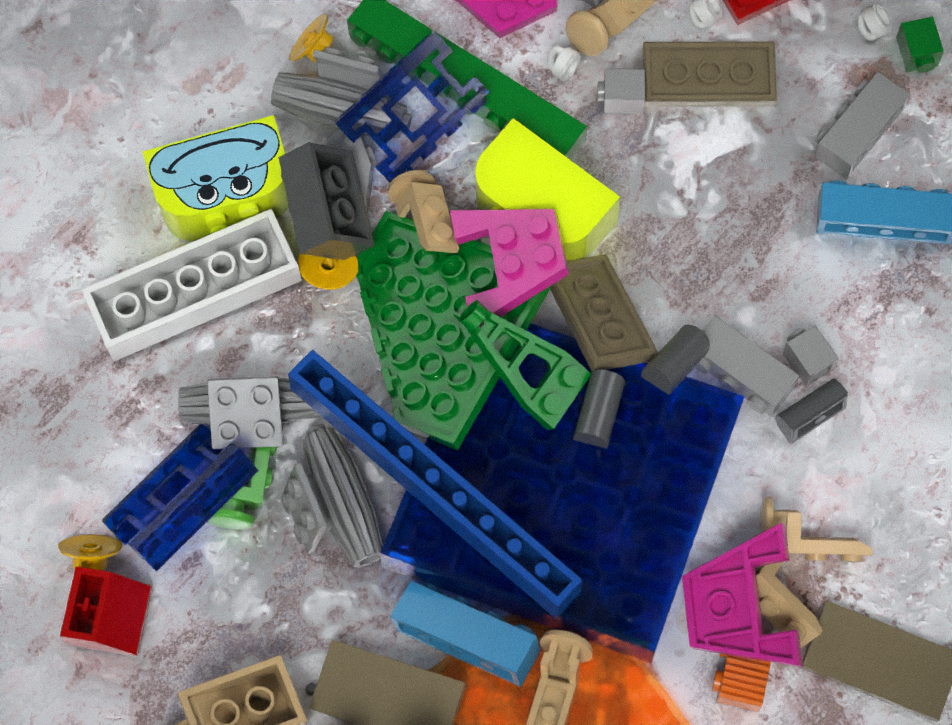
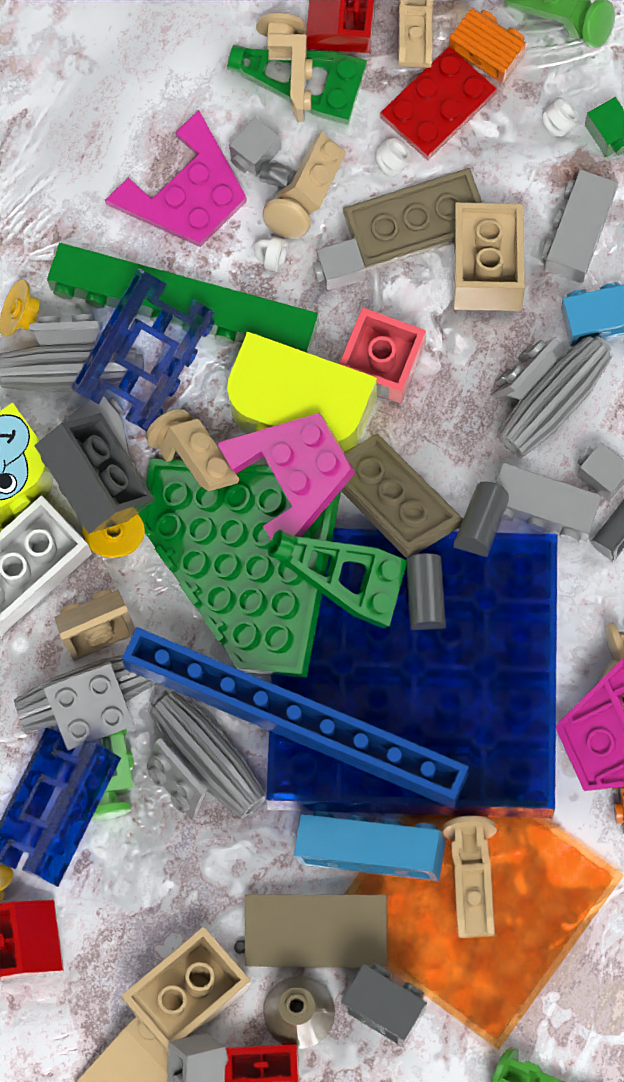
camera: 15 degrees left, 5 degrees up
none -> tan slope [54,589,135,661]
none -> coral brick [339,307,426,404]
none -> tan slope [454,202,525,311]
none -> light grey plate [491,336,612,458]

